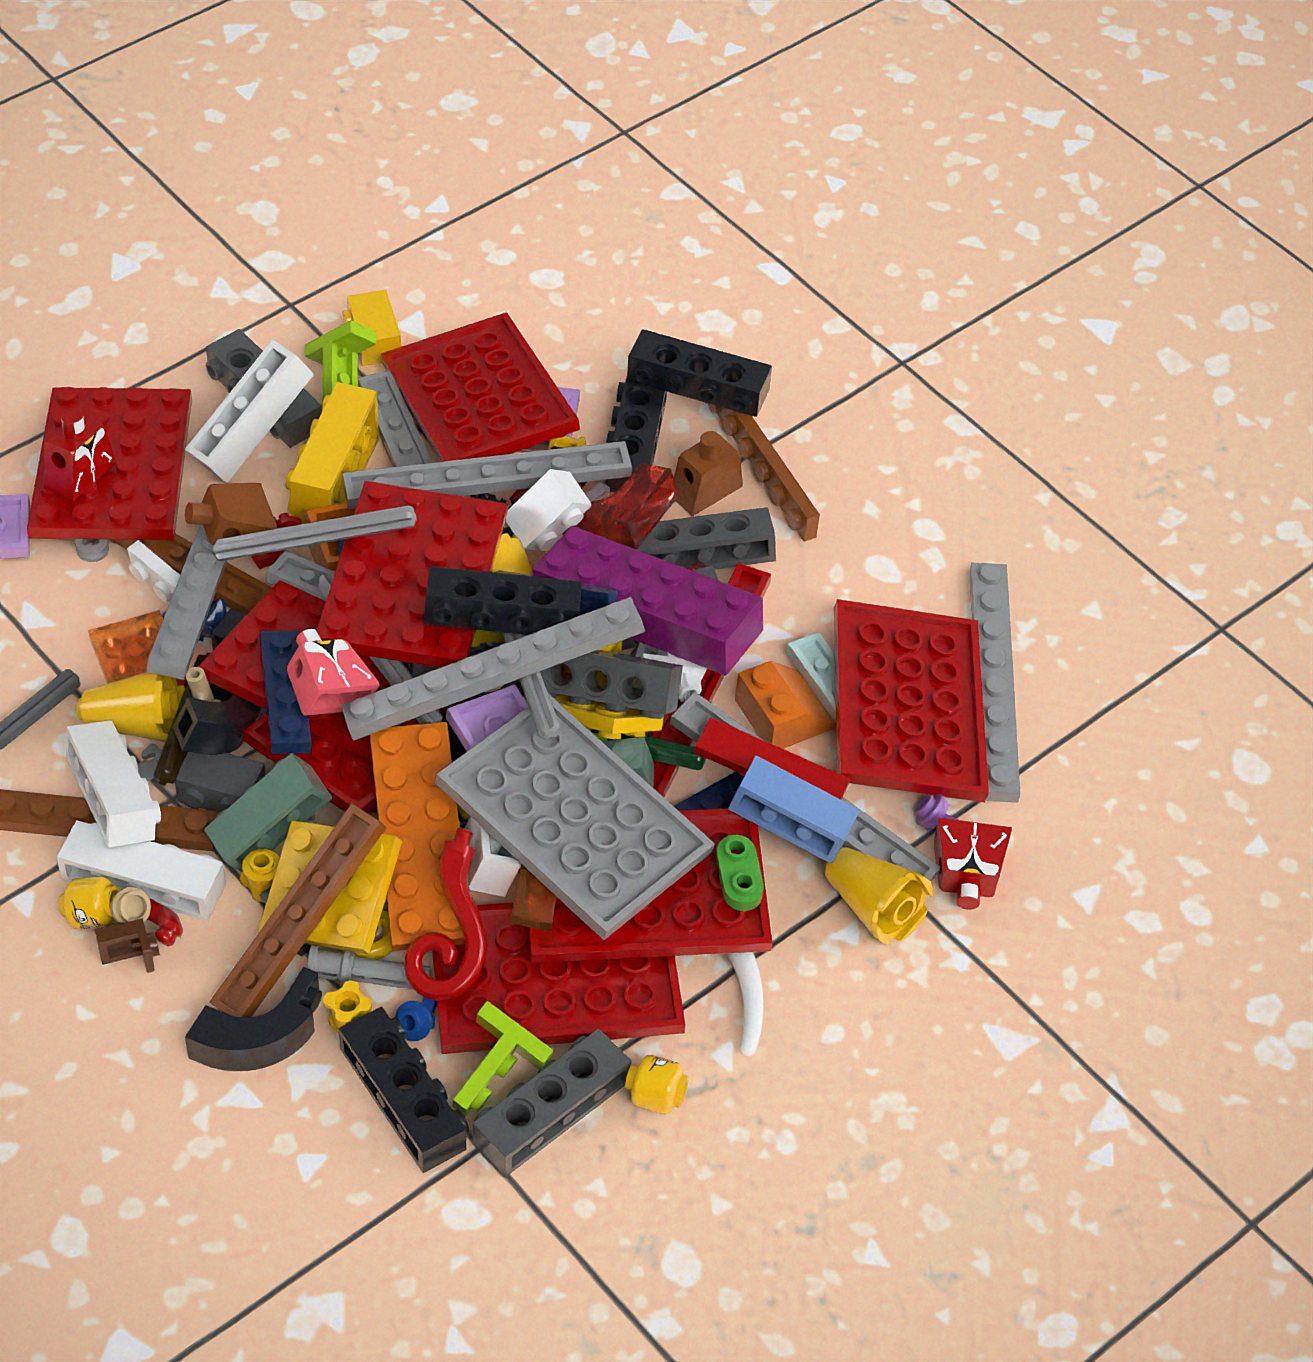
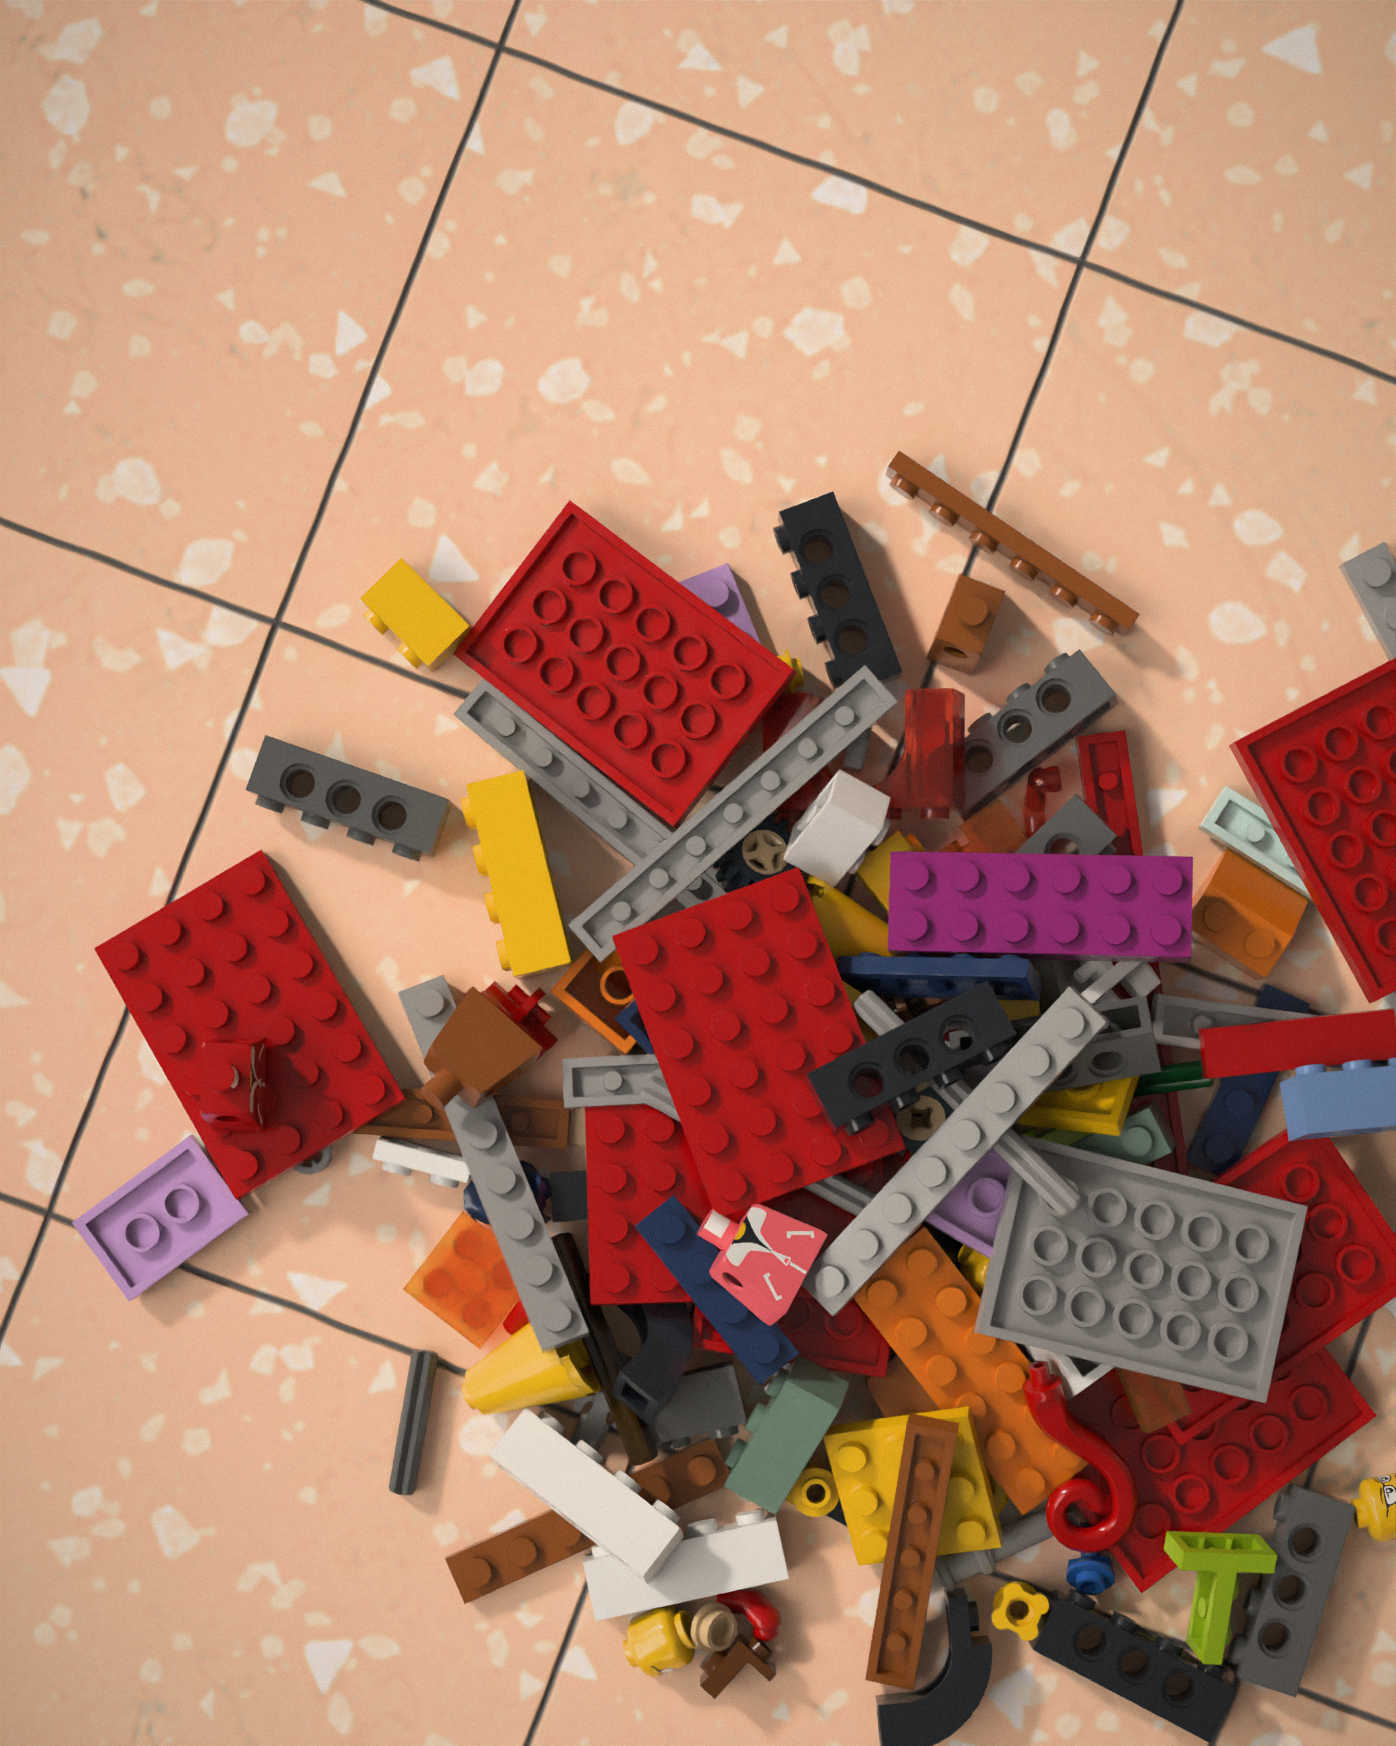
camera: 25 degrees left, 35 degrees up
white brick [185,339,314,483] -> none
tan arm [185,667,222,702] -> none
light grey axle [213,506,417,561] -> none
lime bracket [305,320,376,400] -> none
black brick [627,329,772,417] -> none
bright green plate [716,835,764,911] -> none

